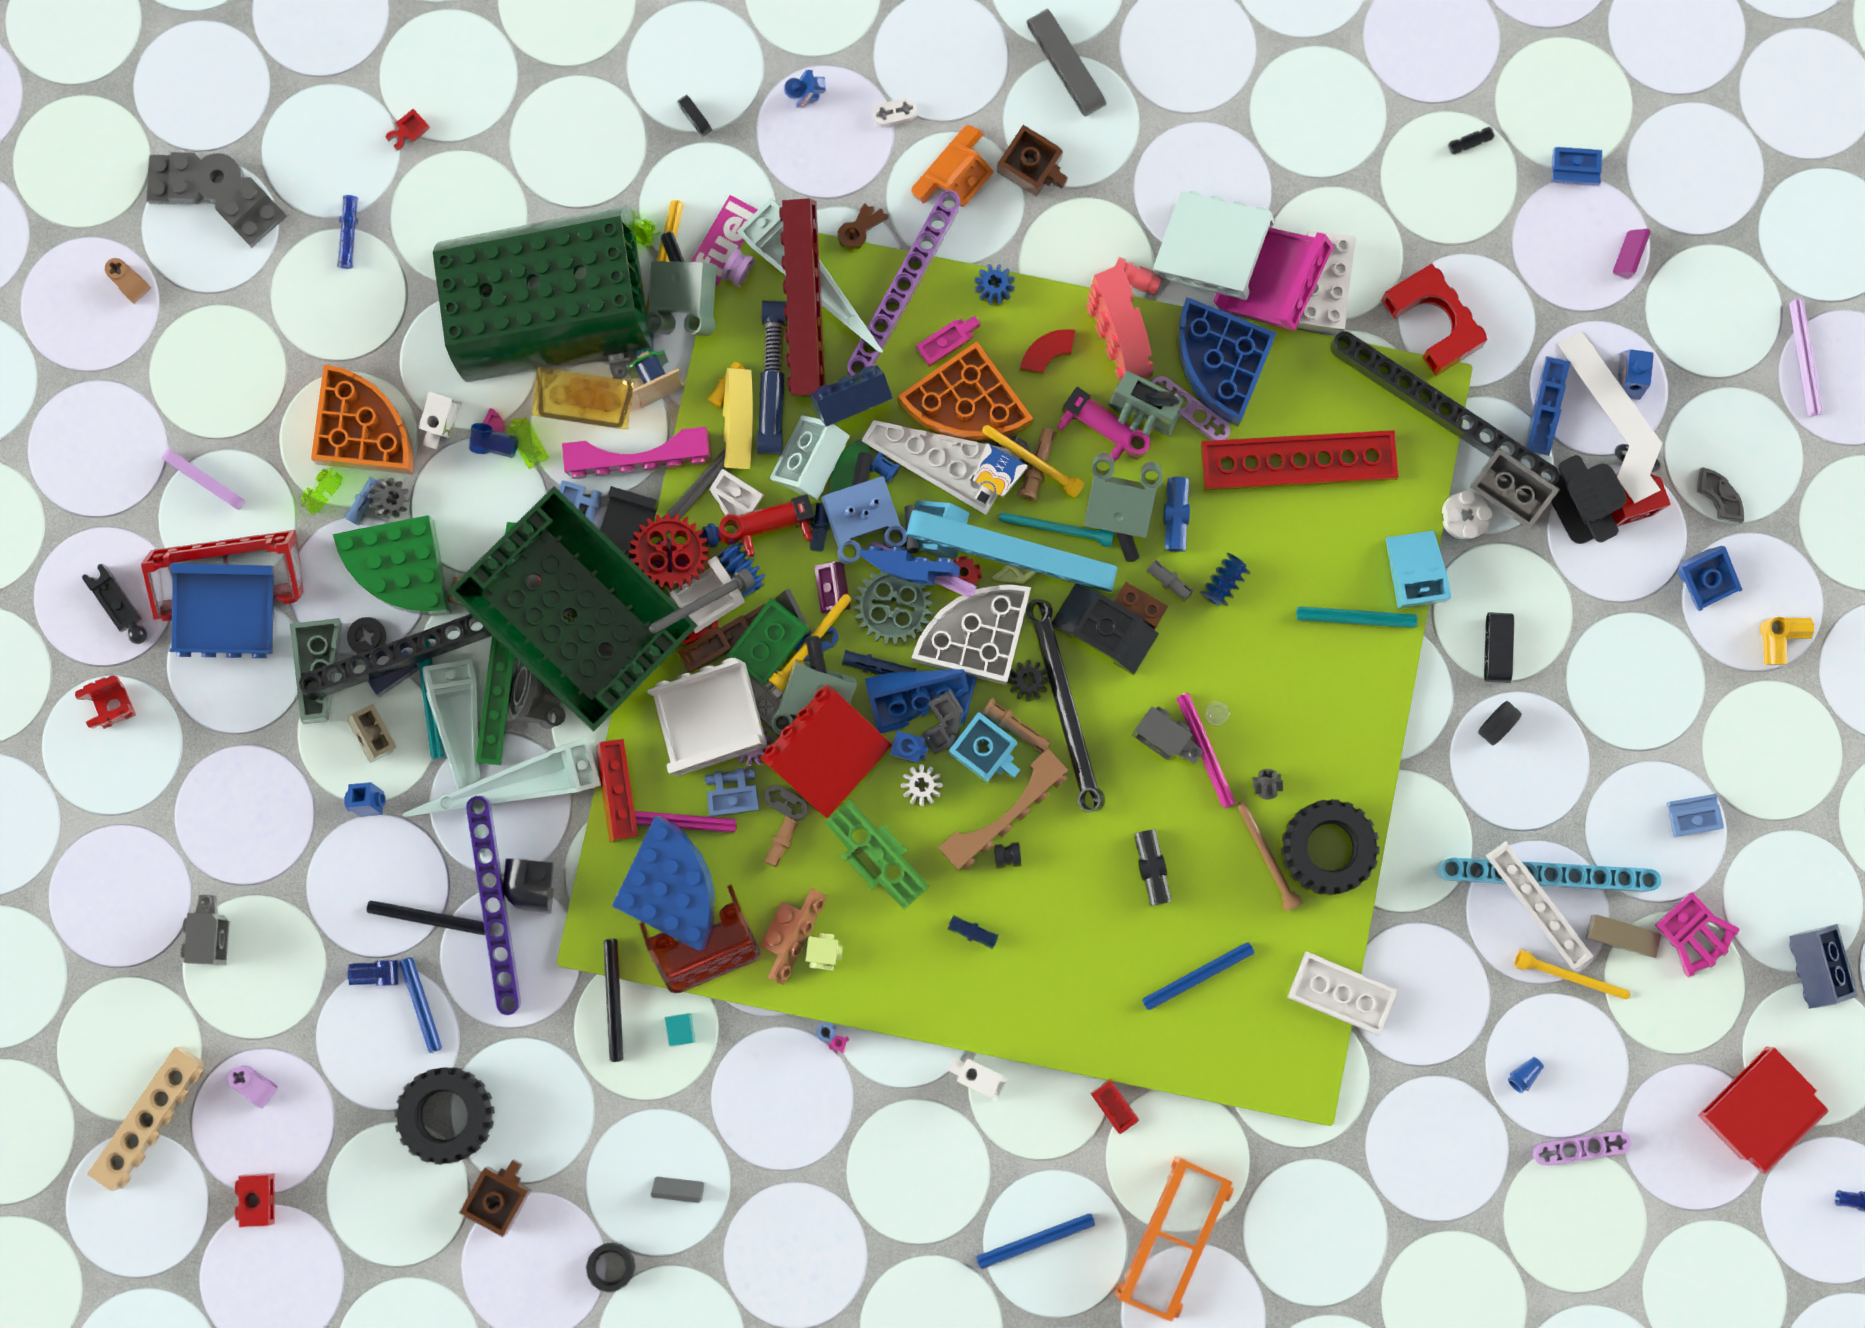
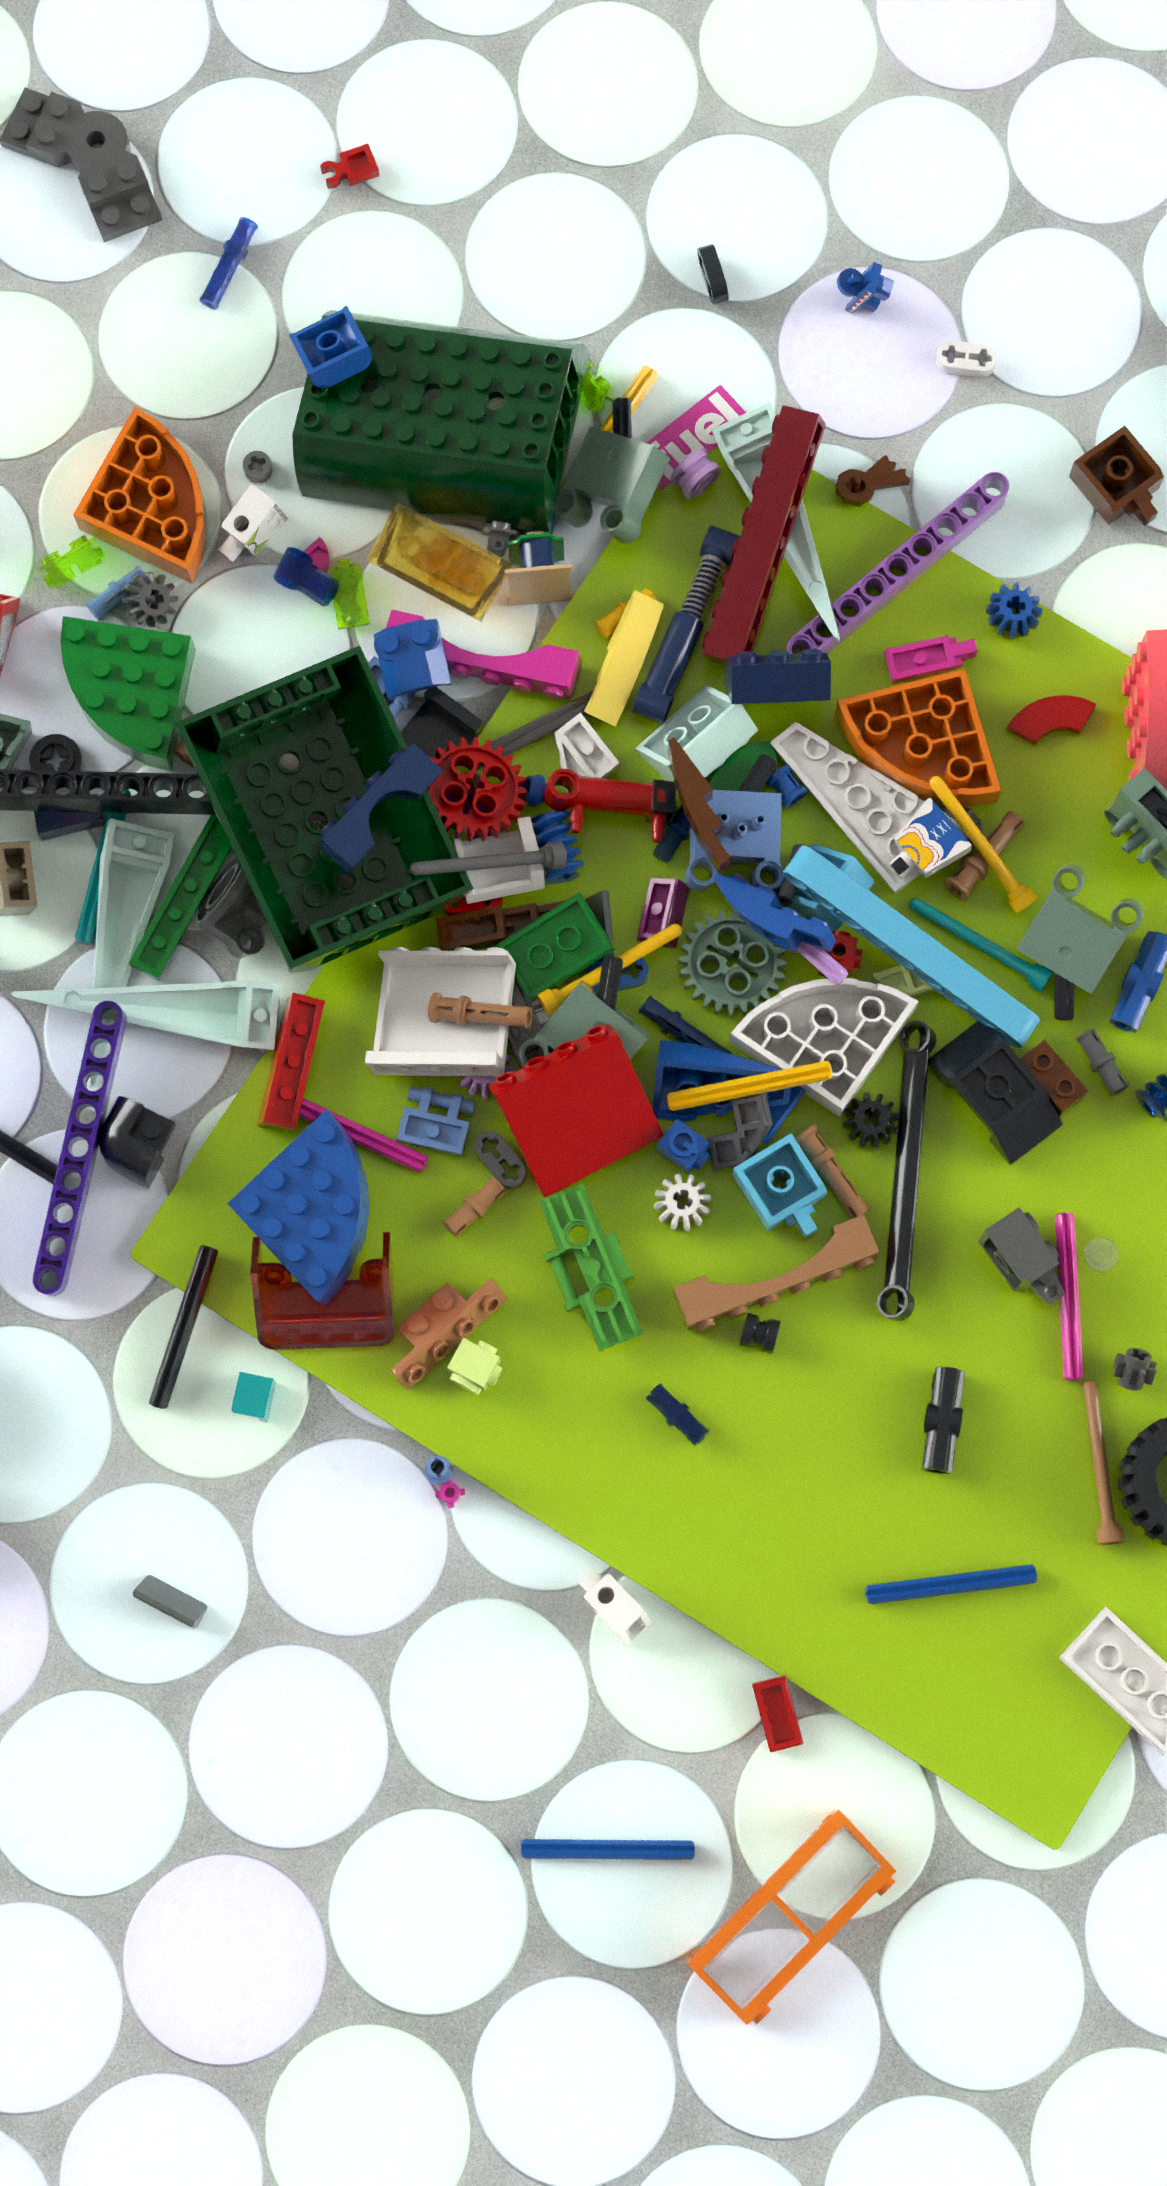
camera: 25 degrees right, 5 degrees down
black tyre [586,1242,635,1292] -> none
orange plate [911,125,994,207] -> none
dark pink piece [1057,386,1150,463] -> none
none -> flat silver bush [243,451,273,484]
none -> blue slope [289,306,372,388]
none -> dark blue arch [318,743,443,874]
none -> blue slope [373,619,452,700]
none -> medium nougat pin [428,993,533,1028]
none -> yellow axle [667,1061,832,1111]
none -> reddish brown slope [668,737,731,874]

